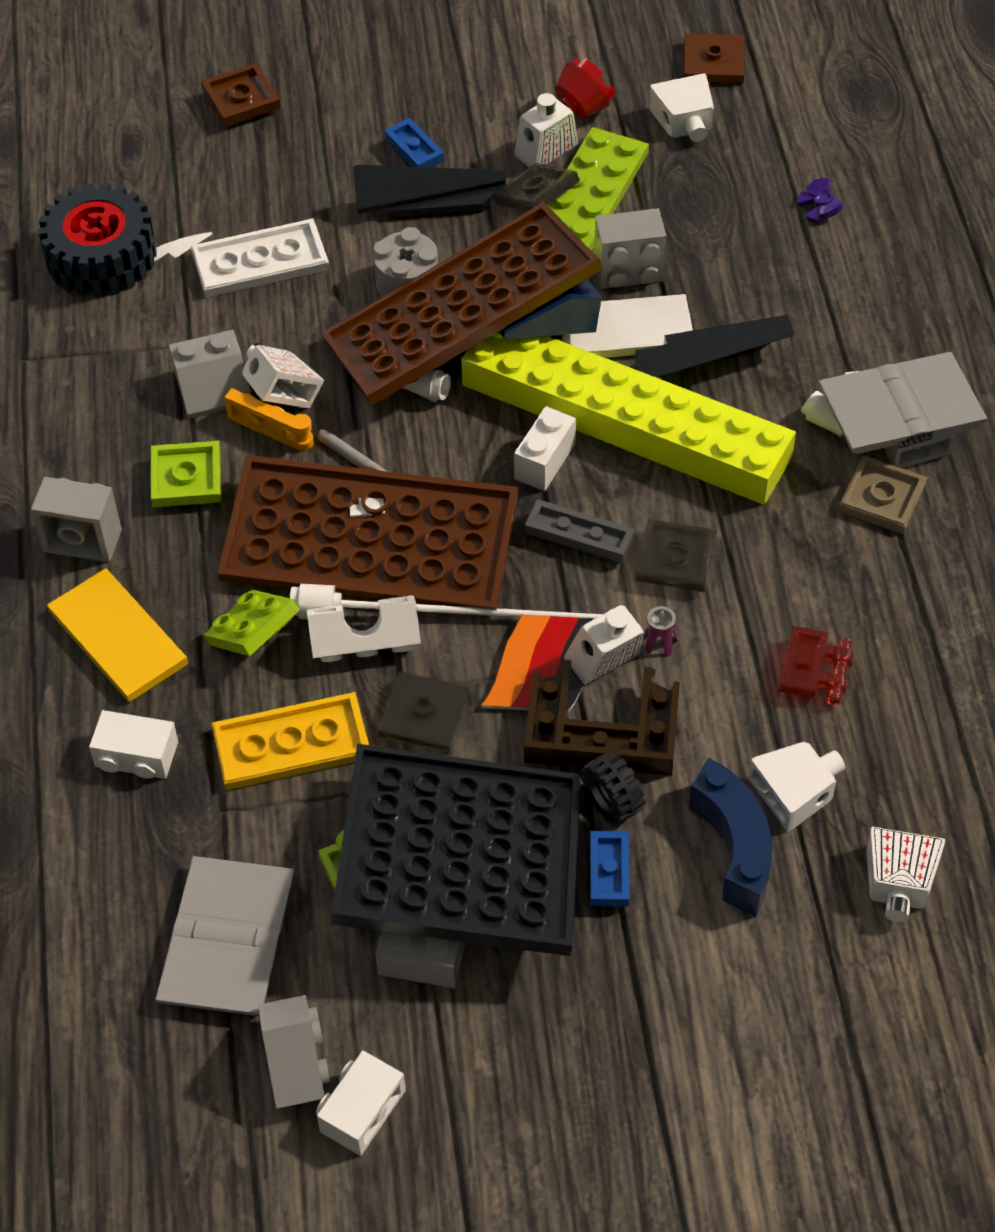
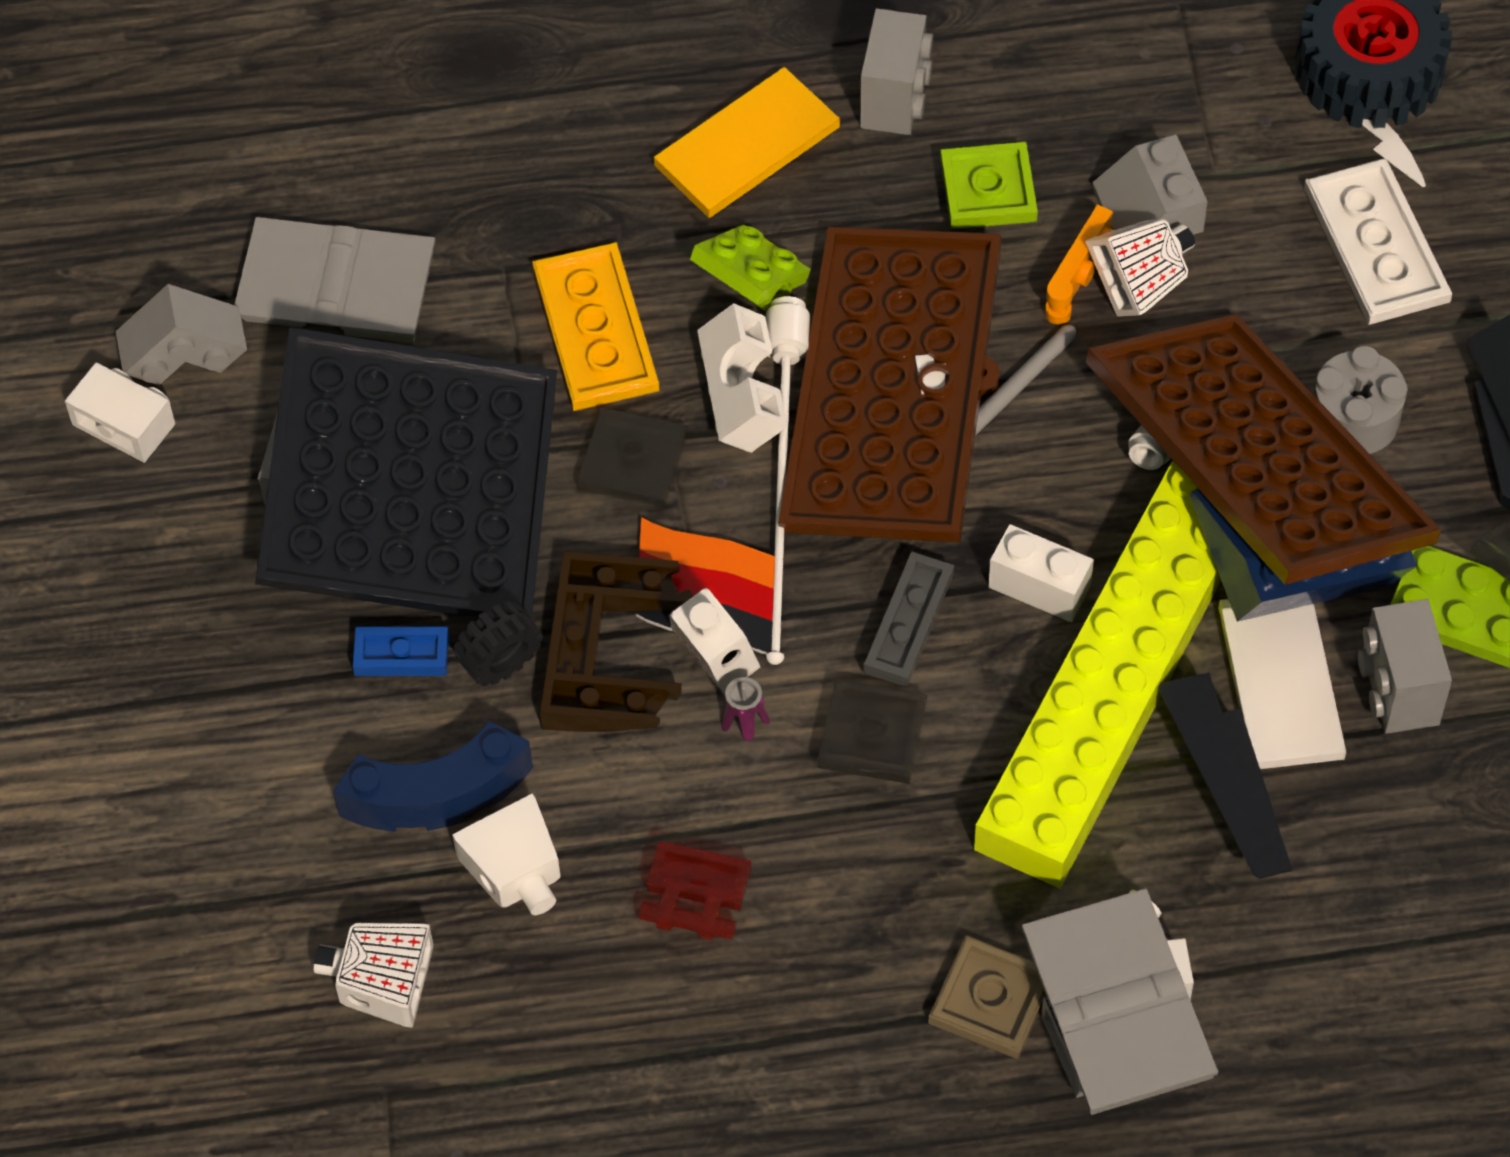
camera: 90 degrees right, 5 degrees up
white brick [89,710,178,779] -> none

